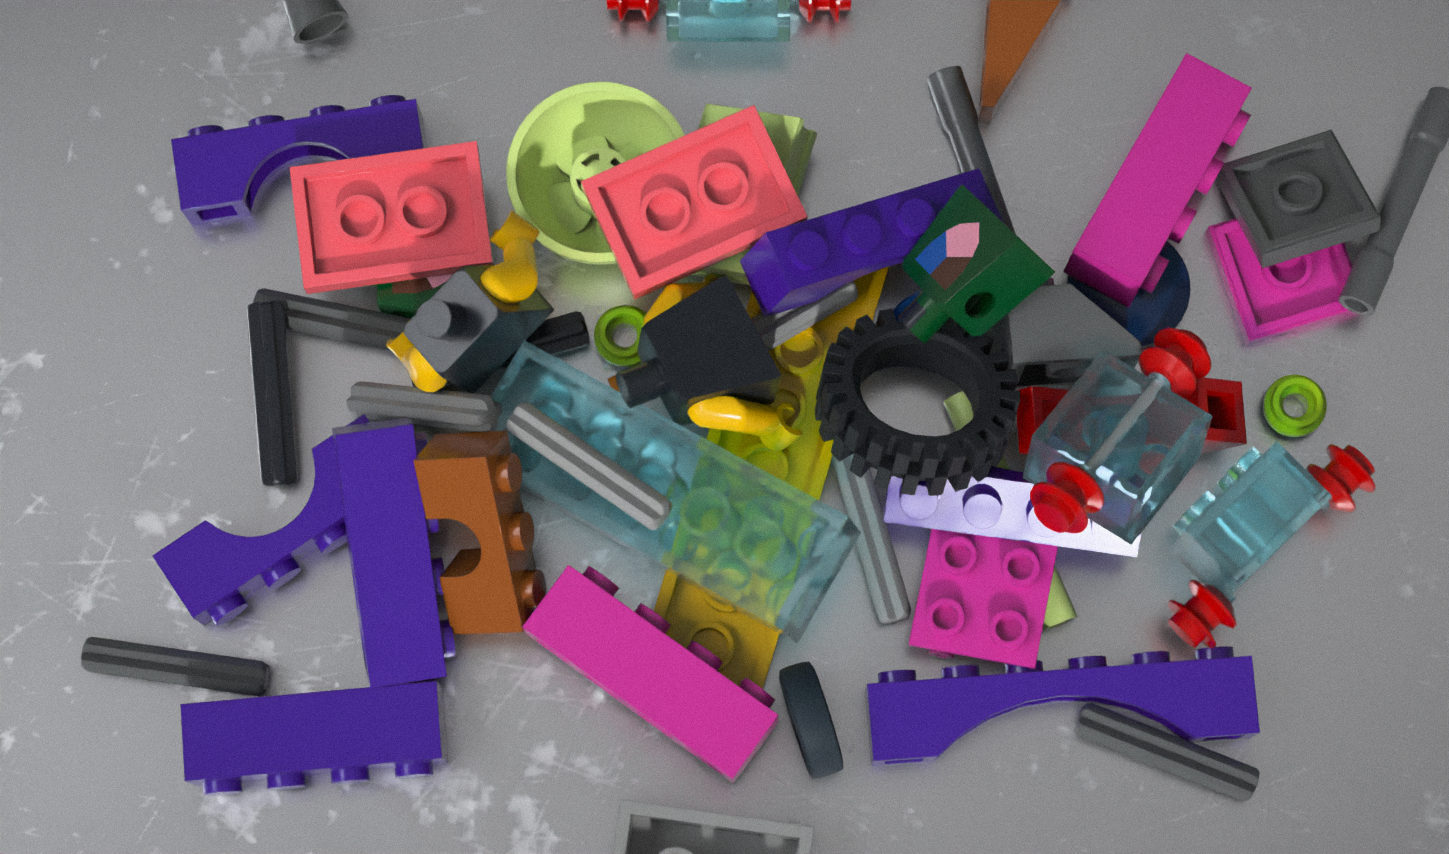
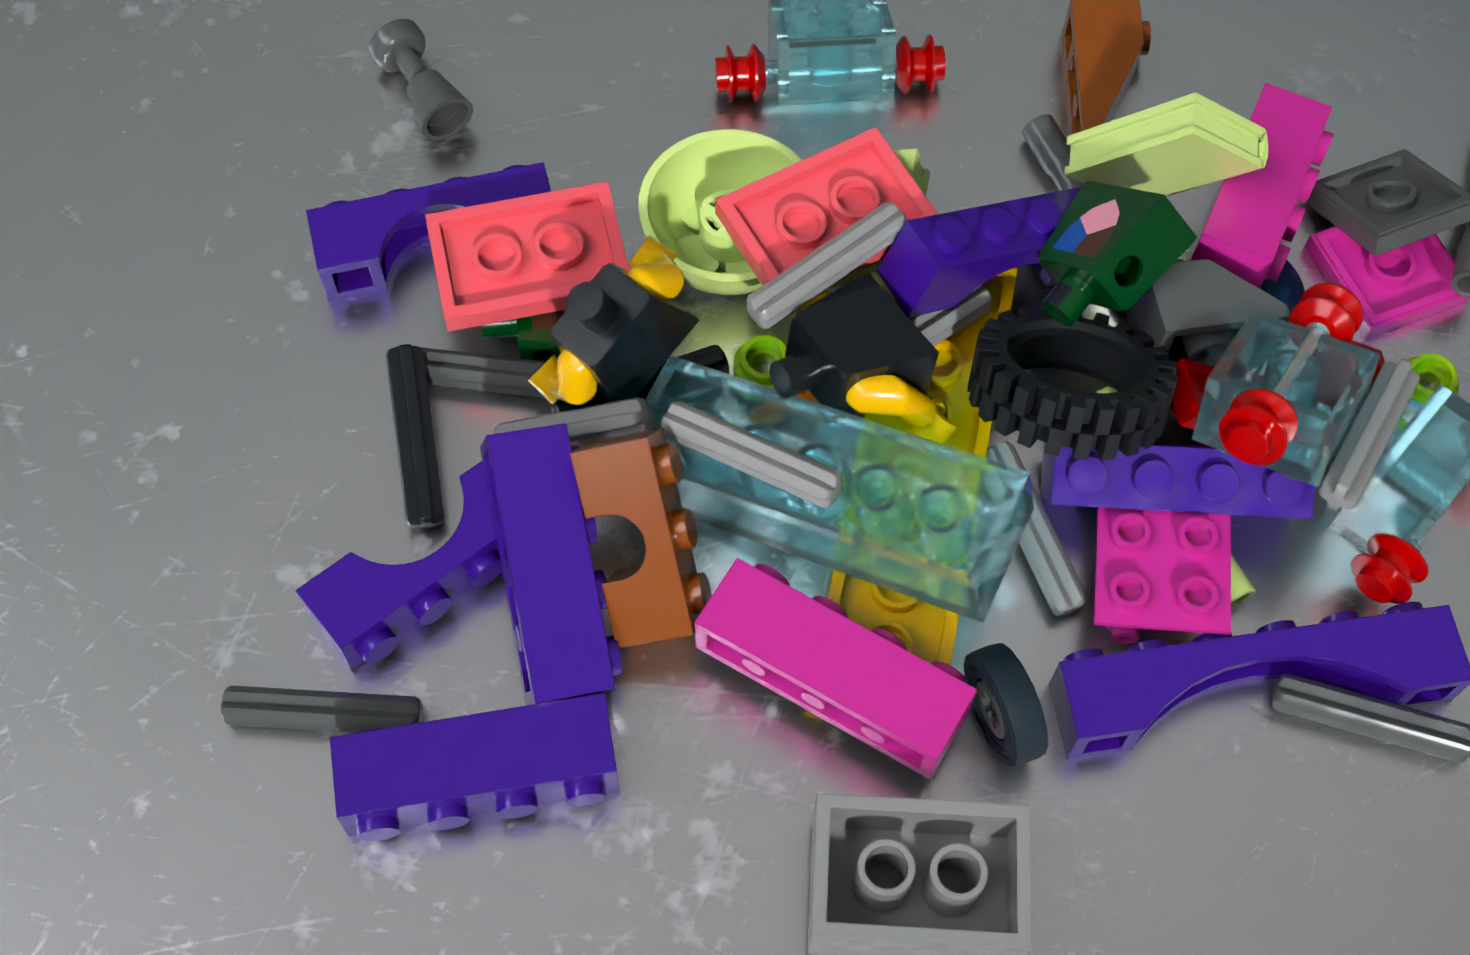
camera: 10 degrees left, 15 degrees down
none -> light grey axle [745,202,907,329]
none -> yellowish green piece [1064,92,1268,197]
none -> light grey axle [1318,359,1420,511]

